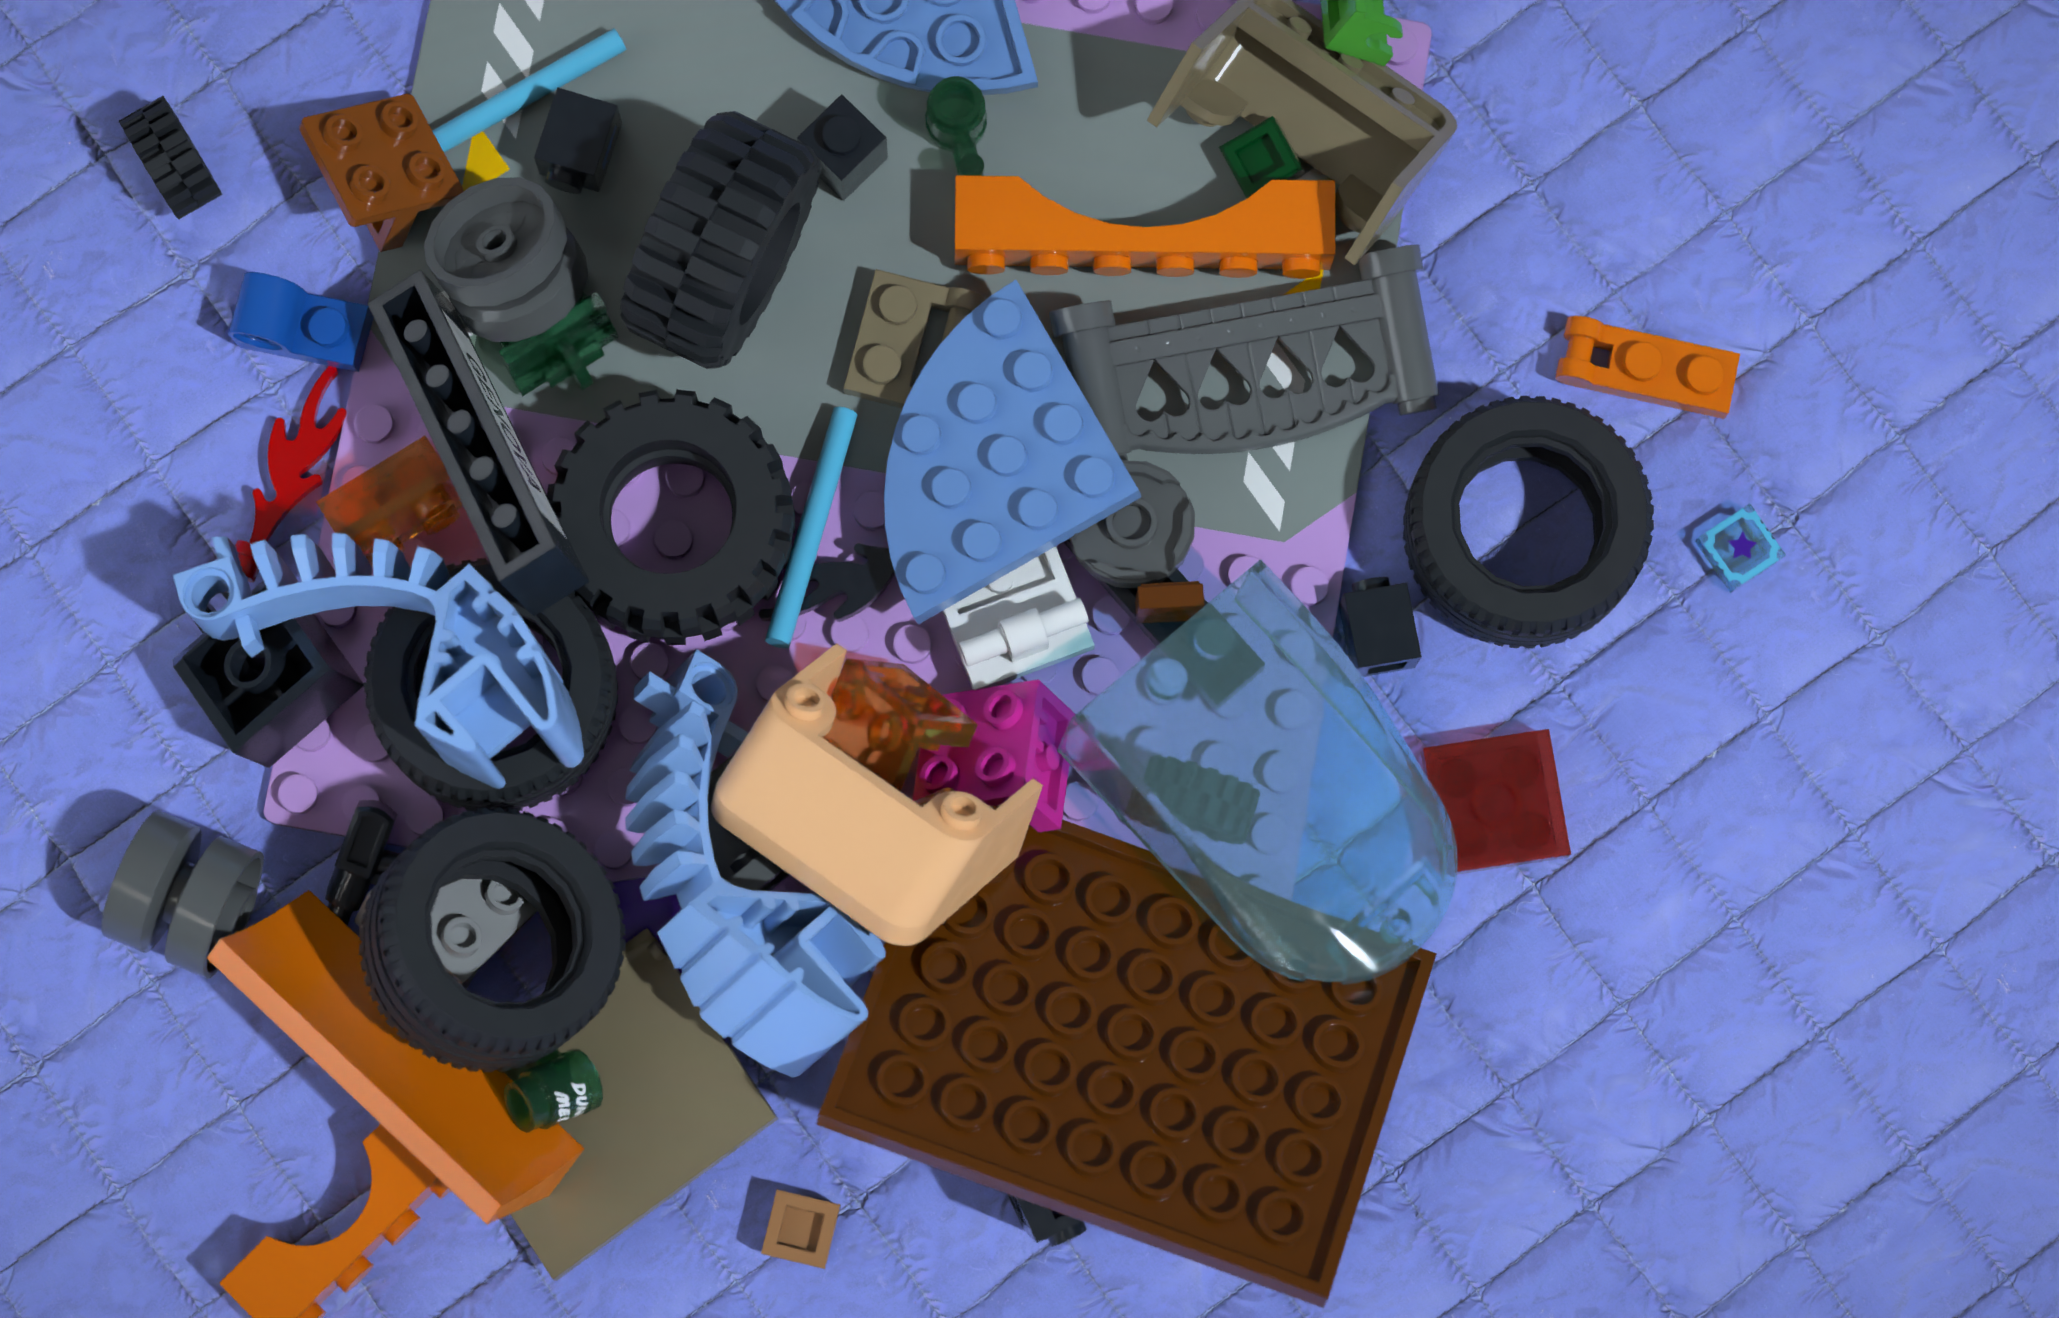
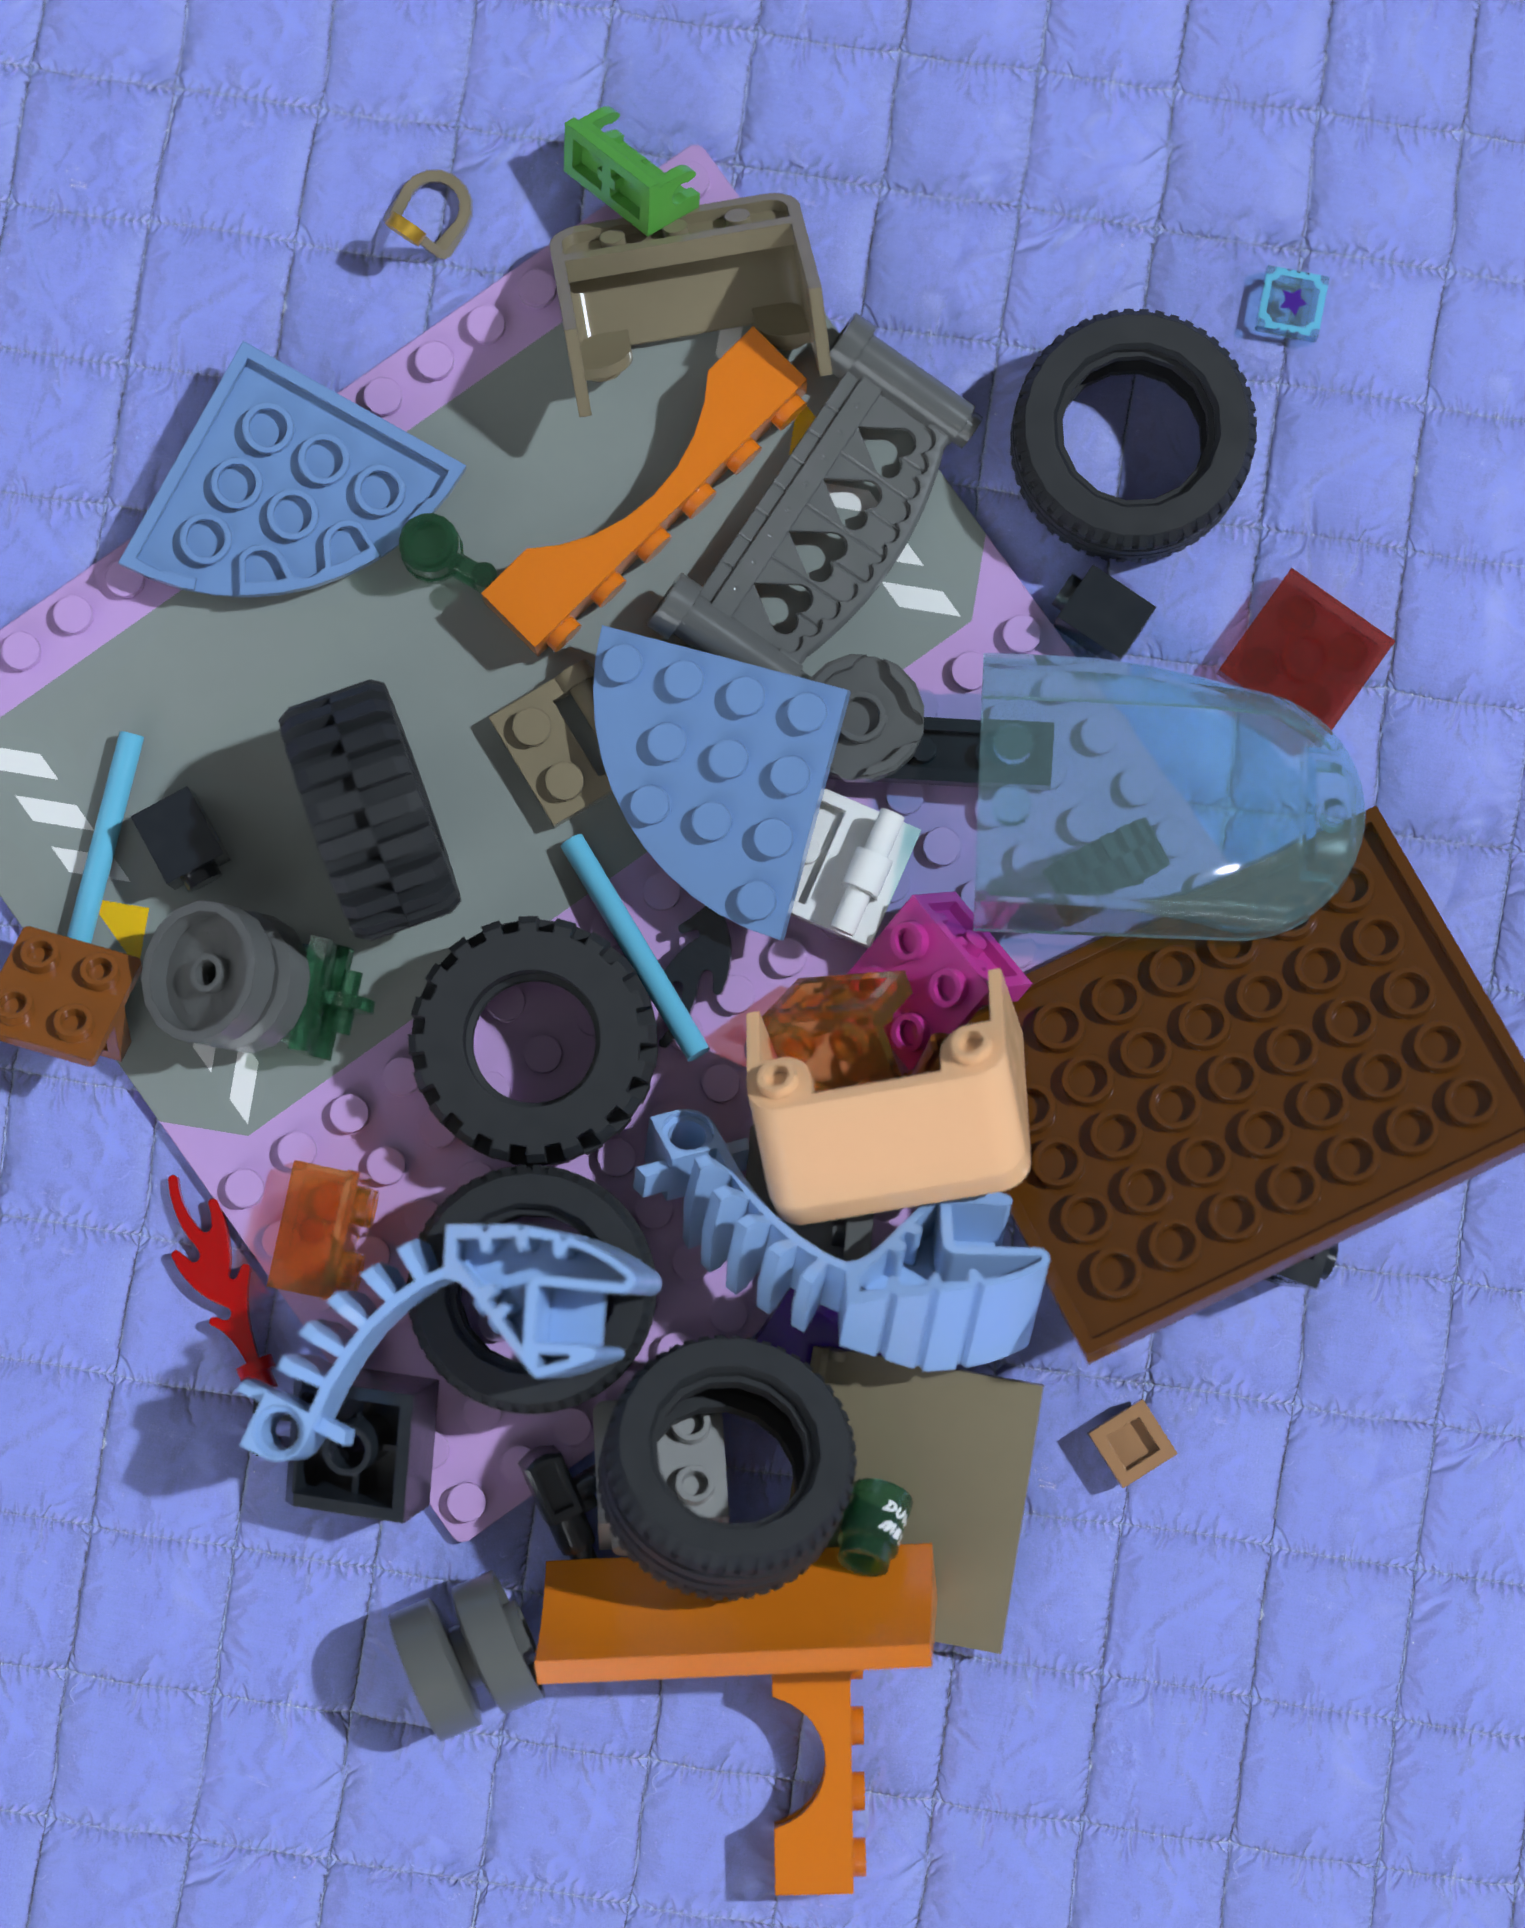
camera: 40 degrees left, 5 degrees up
blue plate [228,272,374,372] -> none
black brick [367,270,589,616] -> none
black brick [797,94,888,201] -> none
reddish brown tile [1135,581,1204,624] -> none
dark green tile [1219,116,1306,199] -> none
orange plate [1555,316,1740,419] -> none

